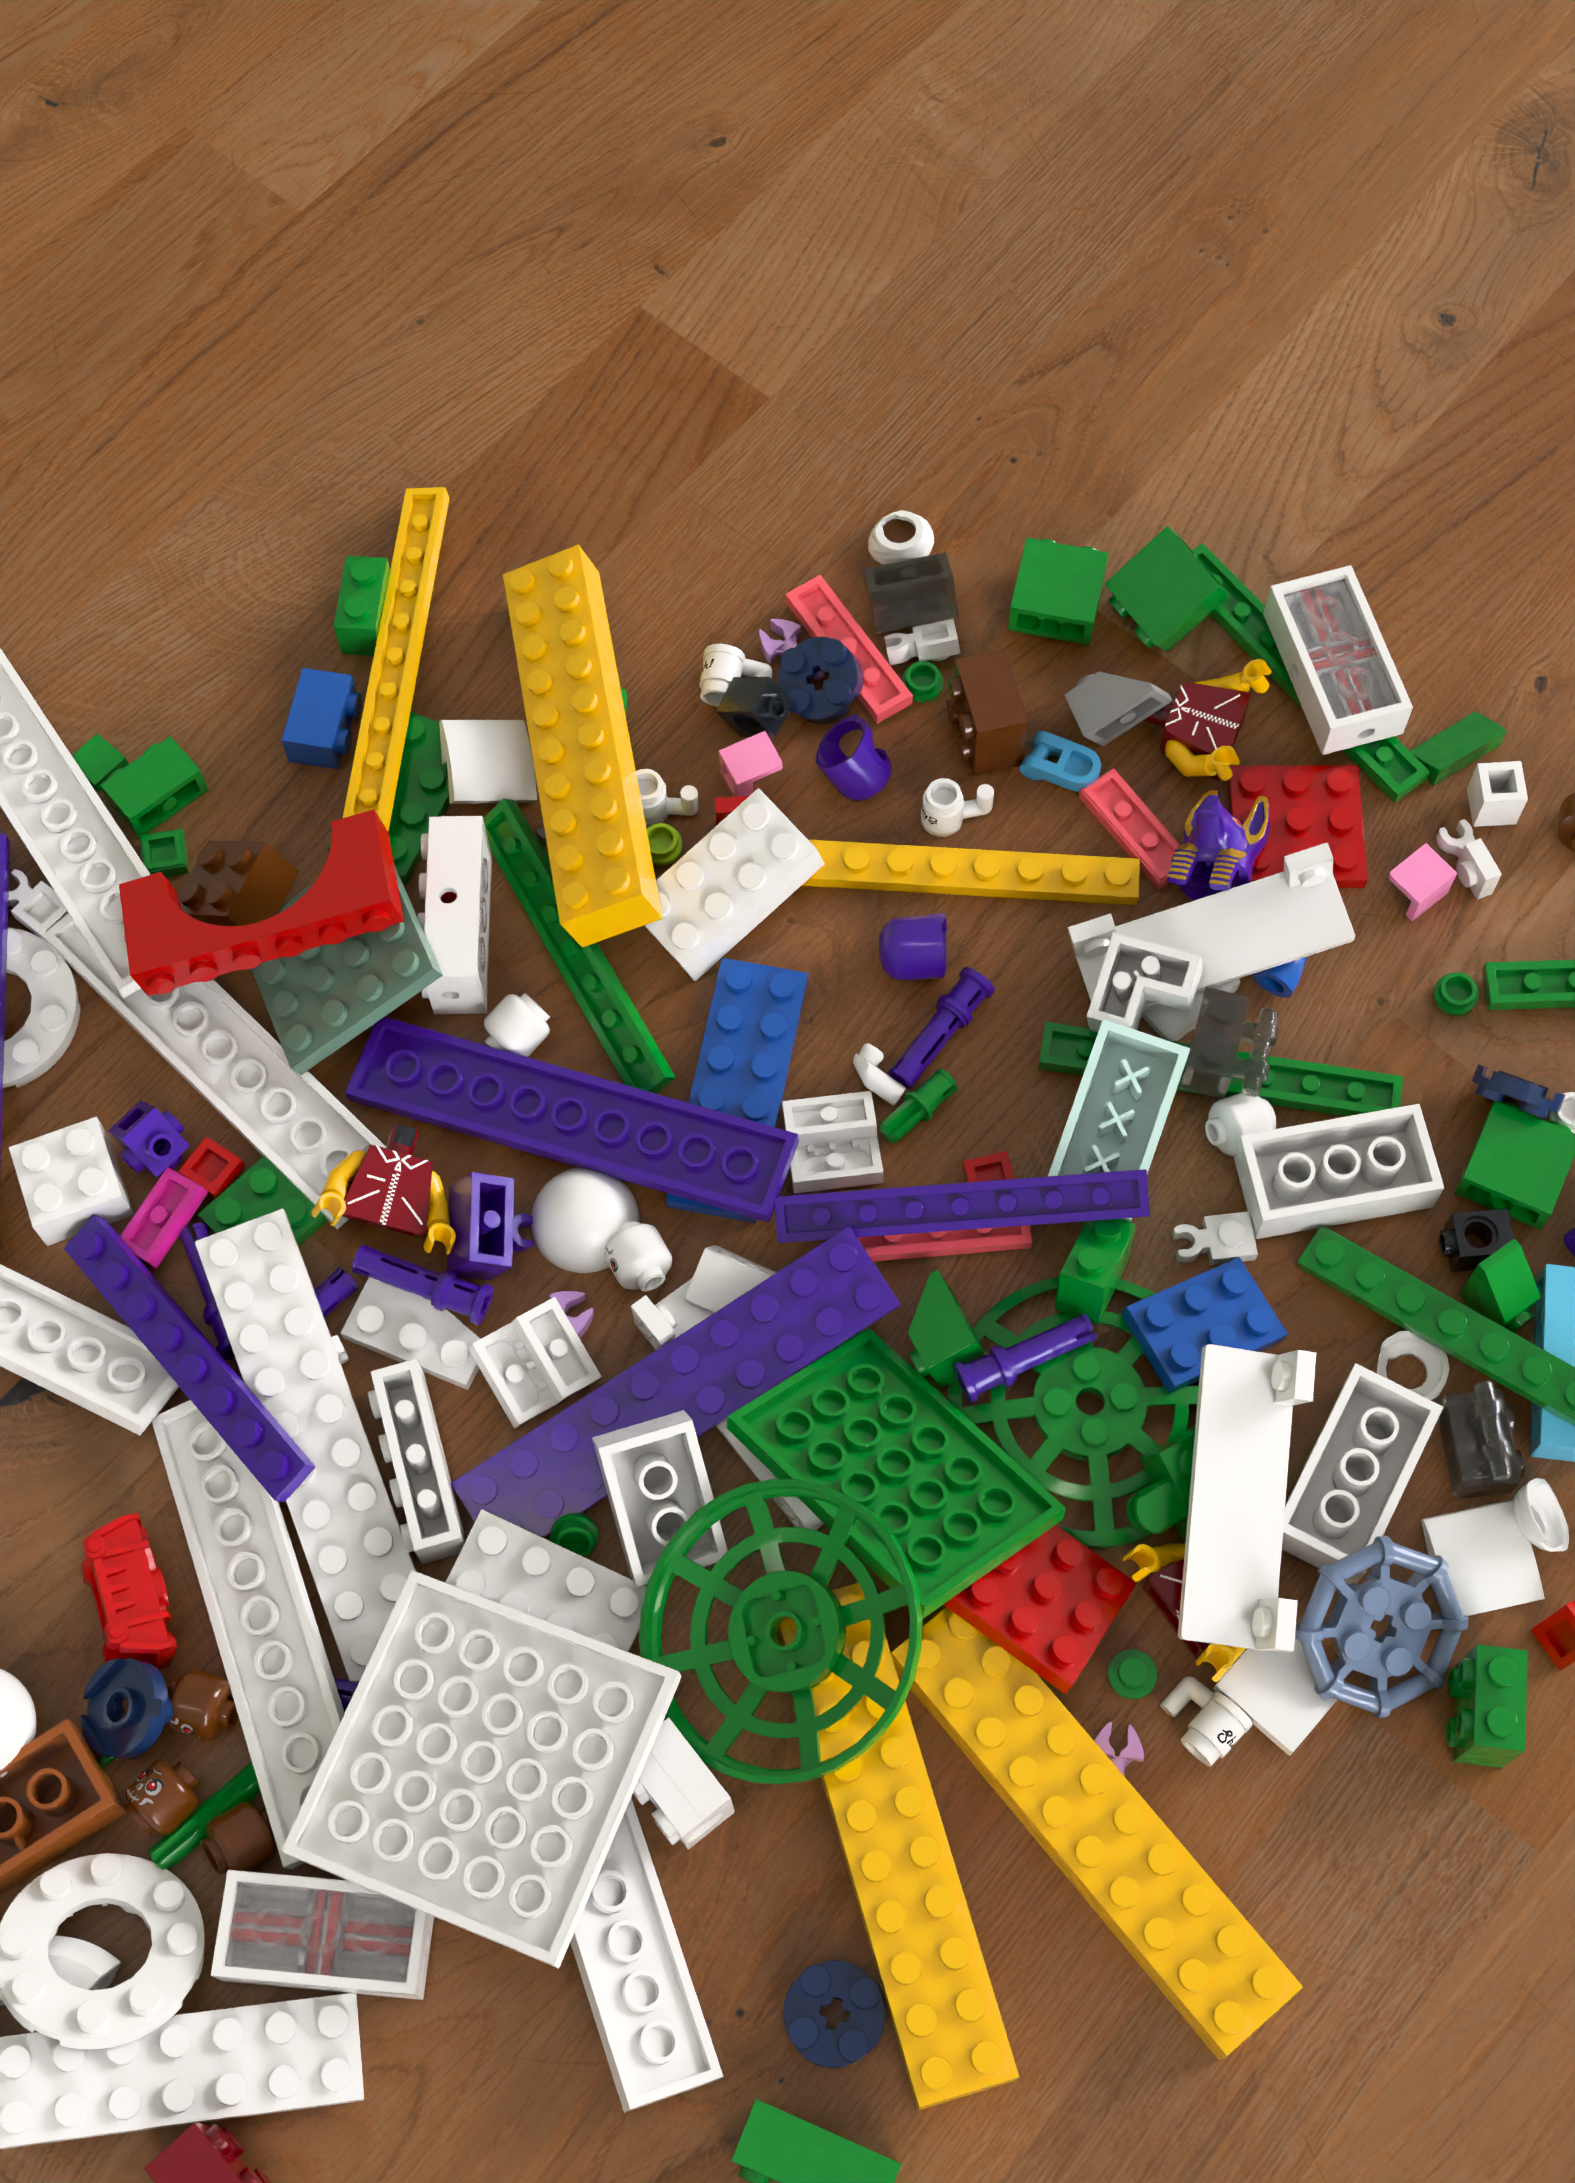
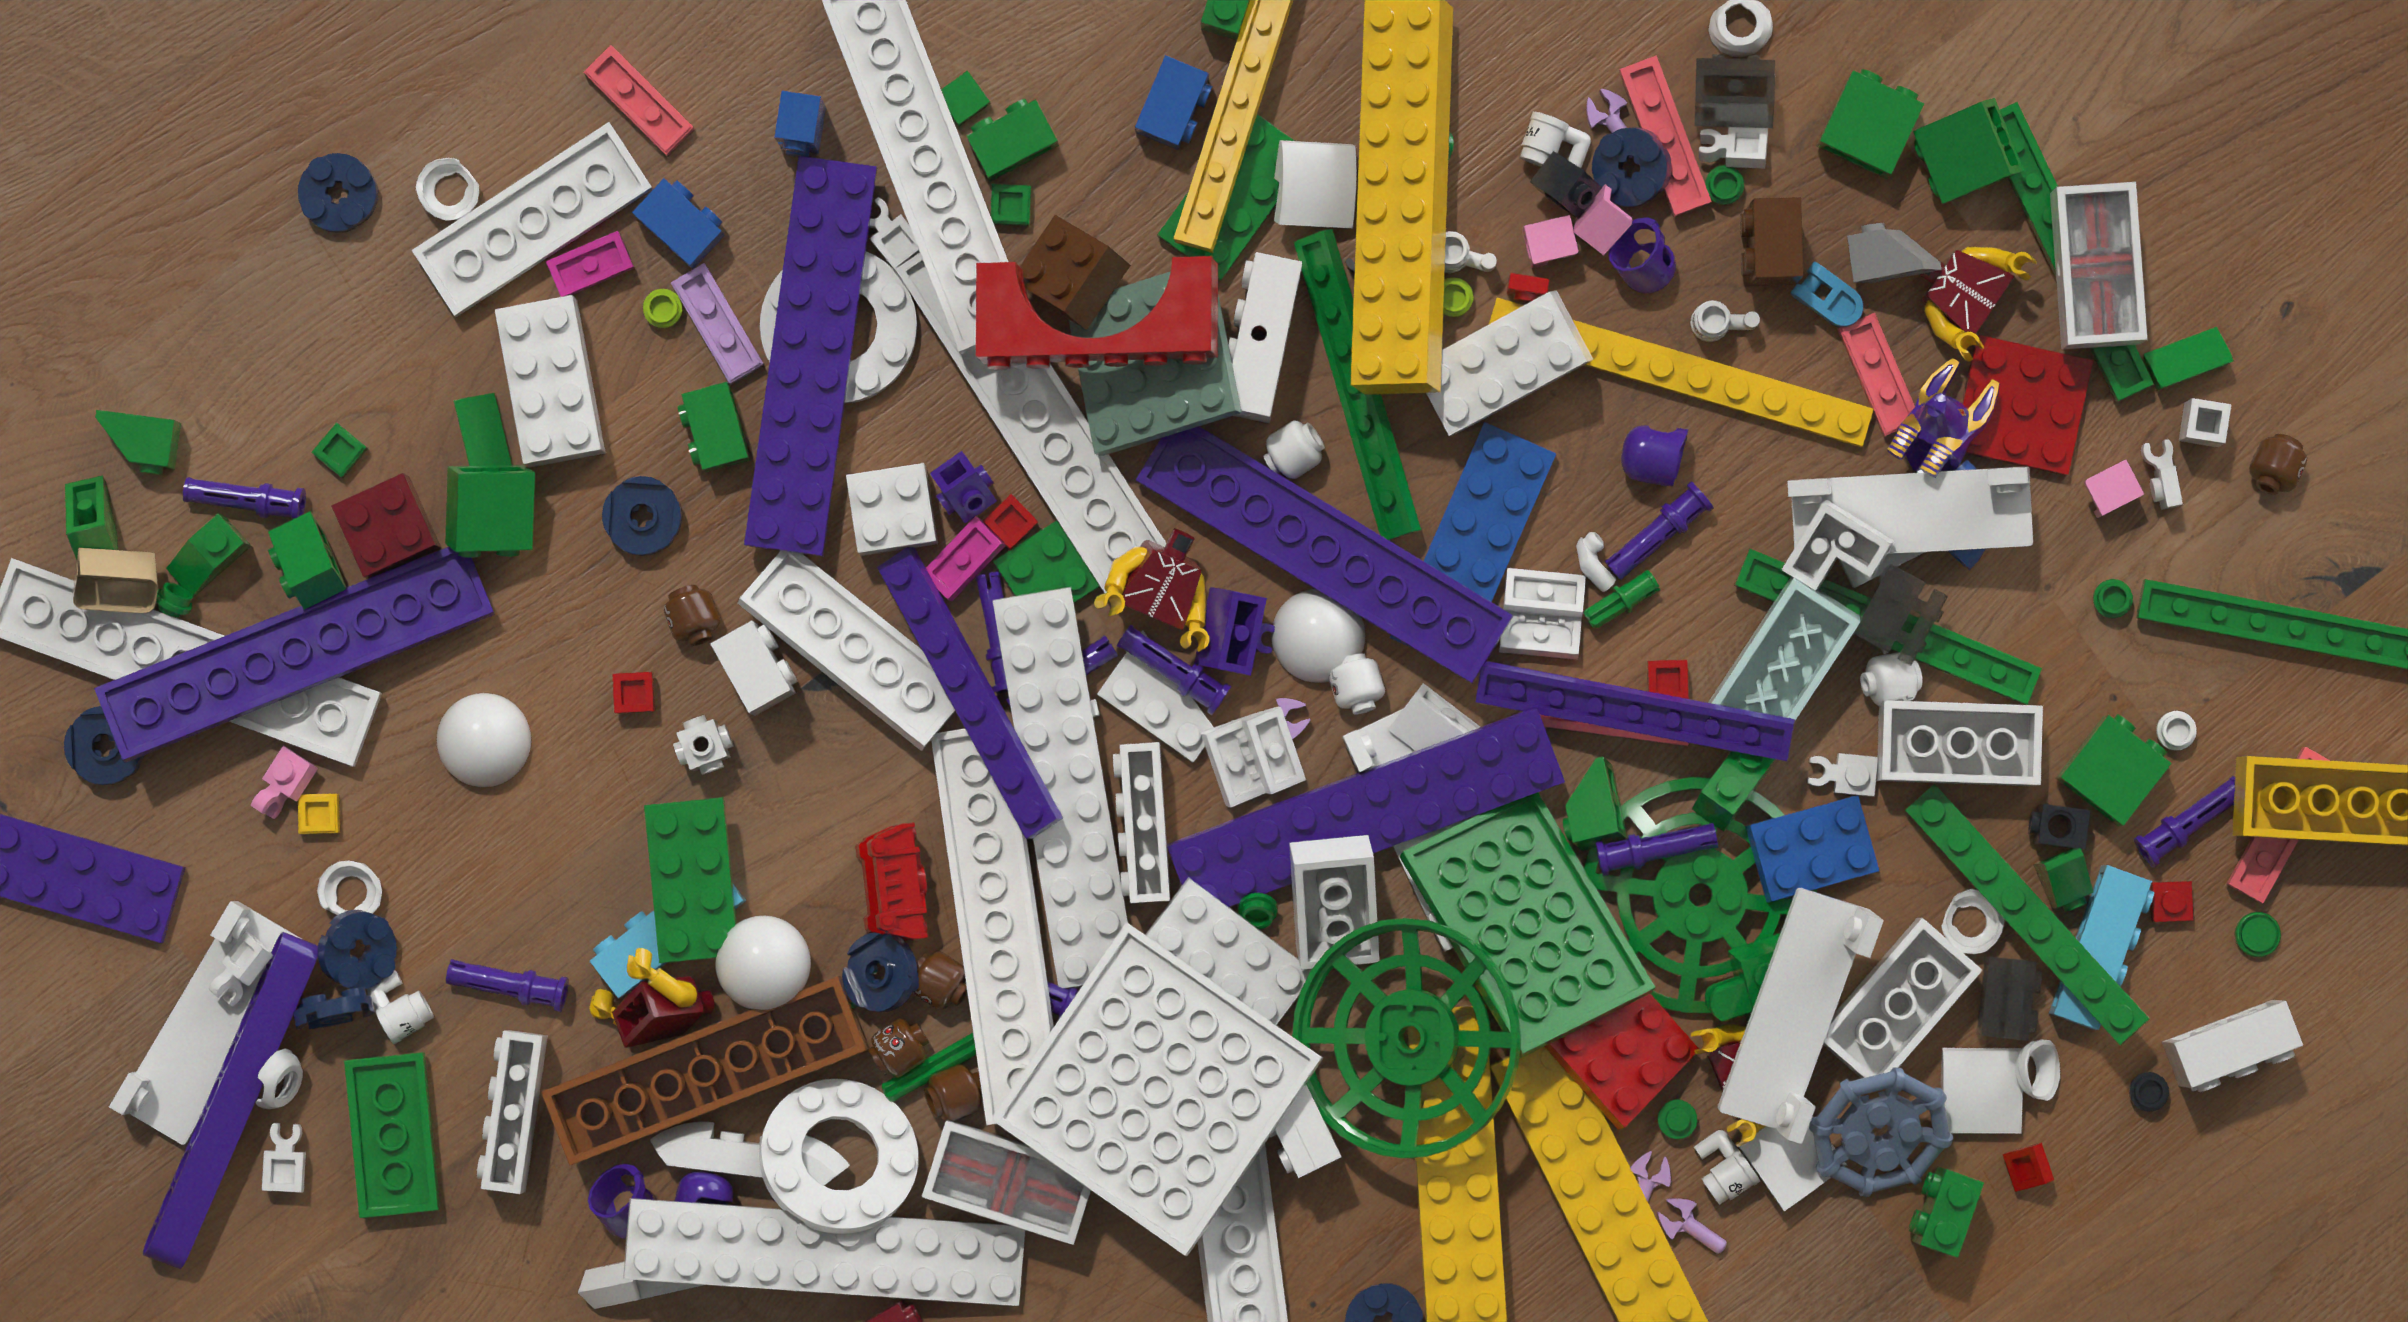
camera: 15 degrees right, 20 degrees up
dark blue plate [1471,1064,1566,1118] -> none
none -> bright pink panel [1573,184,1633,255]
none -> lavender bar [1657,1198,1727,1254]

